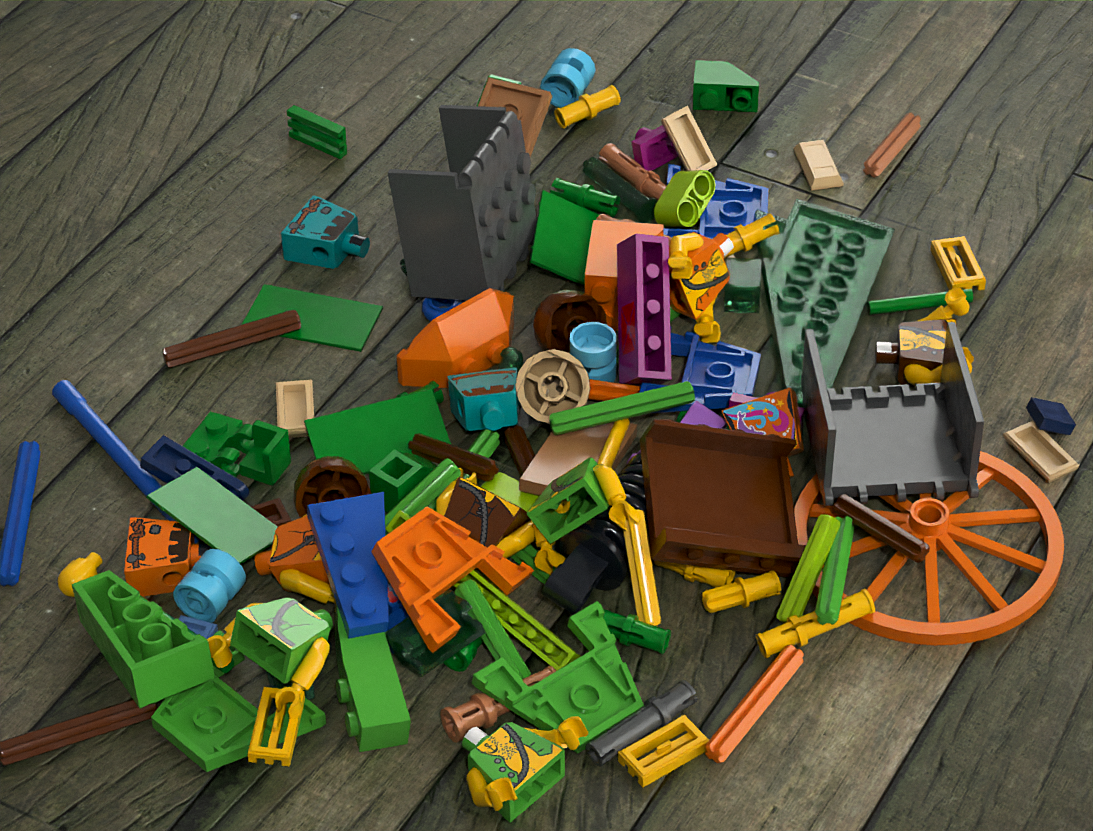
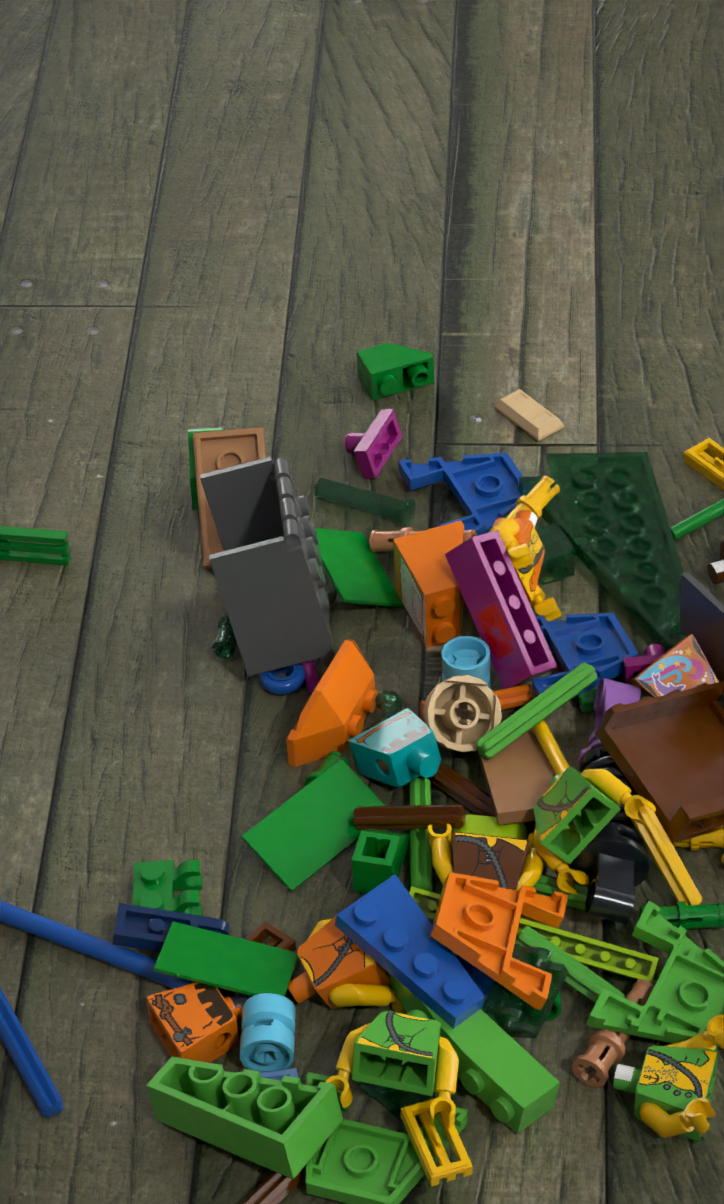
camera: 25 degrees left, 0 degrees up
yellow cylinder [58,552,103,597] -> none
reddish brown axle [162,309,301,368] -> none
green panel [239,420,291,486] -> none
green window [242,284,383,352] -> none
tan tile [276,380,314,438] -> none
teal torso [281,195,370,269] -> none
reddish brown cylinder [293,456,371,518] -> none
bright green axle [385,458,461,535] -> none
reddish brown cylinder [533,289,607,353] -> none
medium azure wheel [540,48,596,108] -> none
green pin [550,177,620,217] -> none
yellow pin [554,85,621,129] -> none
nougat pin [599,143,667,203] -> none
lime beam [654,170,716,228] -> none
tan tile [661,105,717,171] -> none
nougat axle [863,113,921,178] -> none

